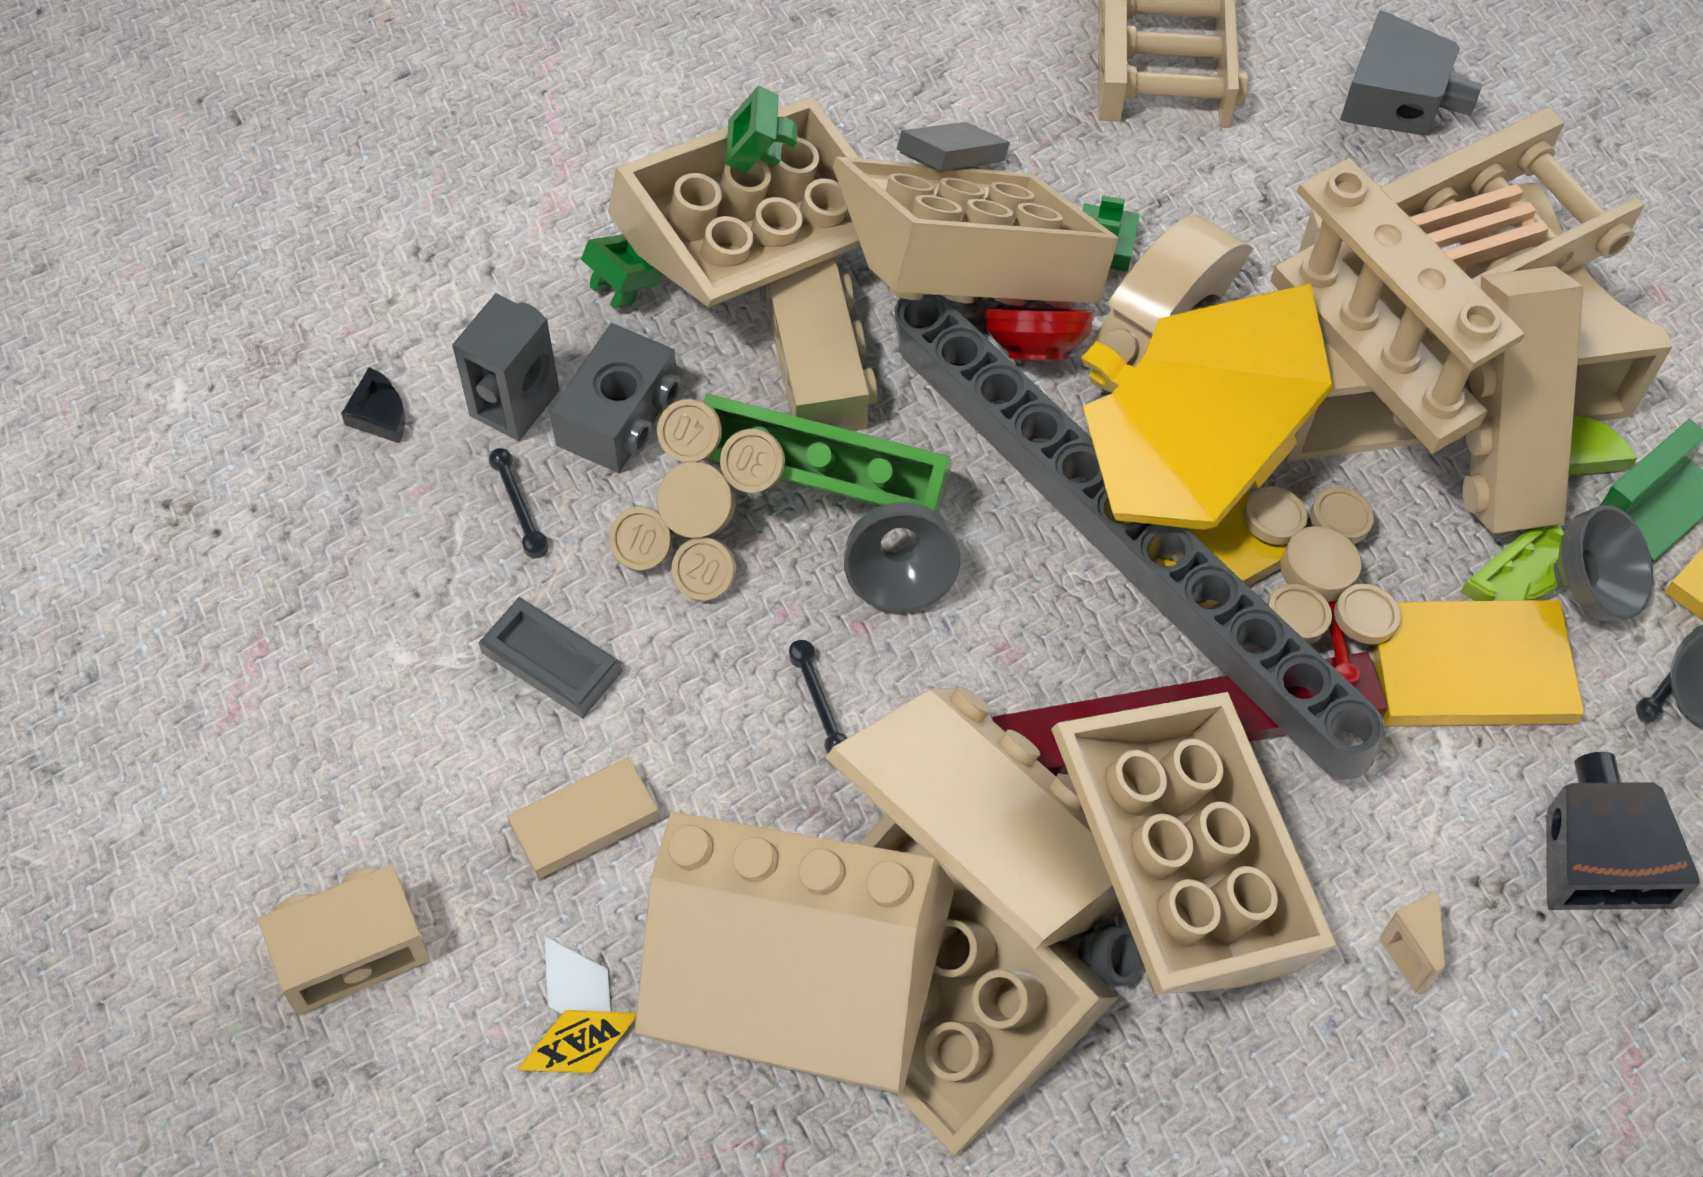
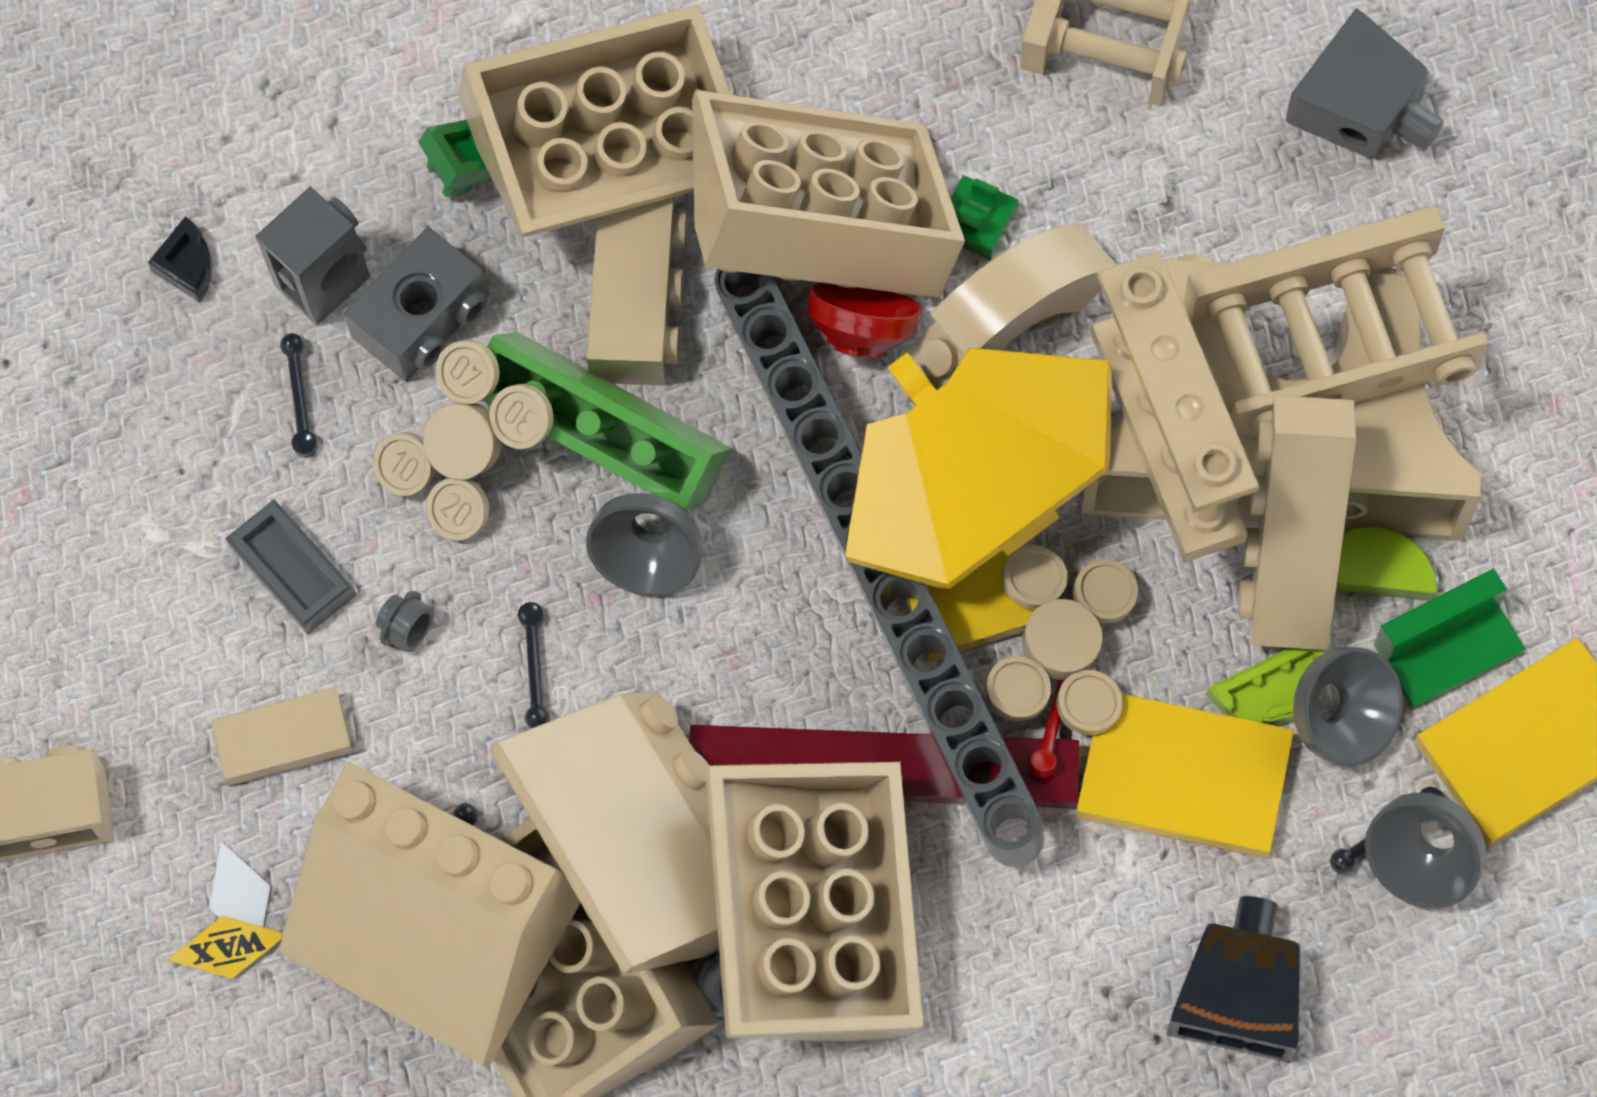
camera: 20 degrees right, 10 degrees up
green tile [725,85,798,173] -> none
dark grey tile [896,122,1010,172] -> none
tan slope [1380,892,1445,995] -> none
light nougat tile [1410,184,1549,269] -> none
none -> dark grey plate [376,591,434,652]

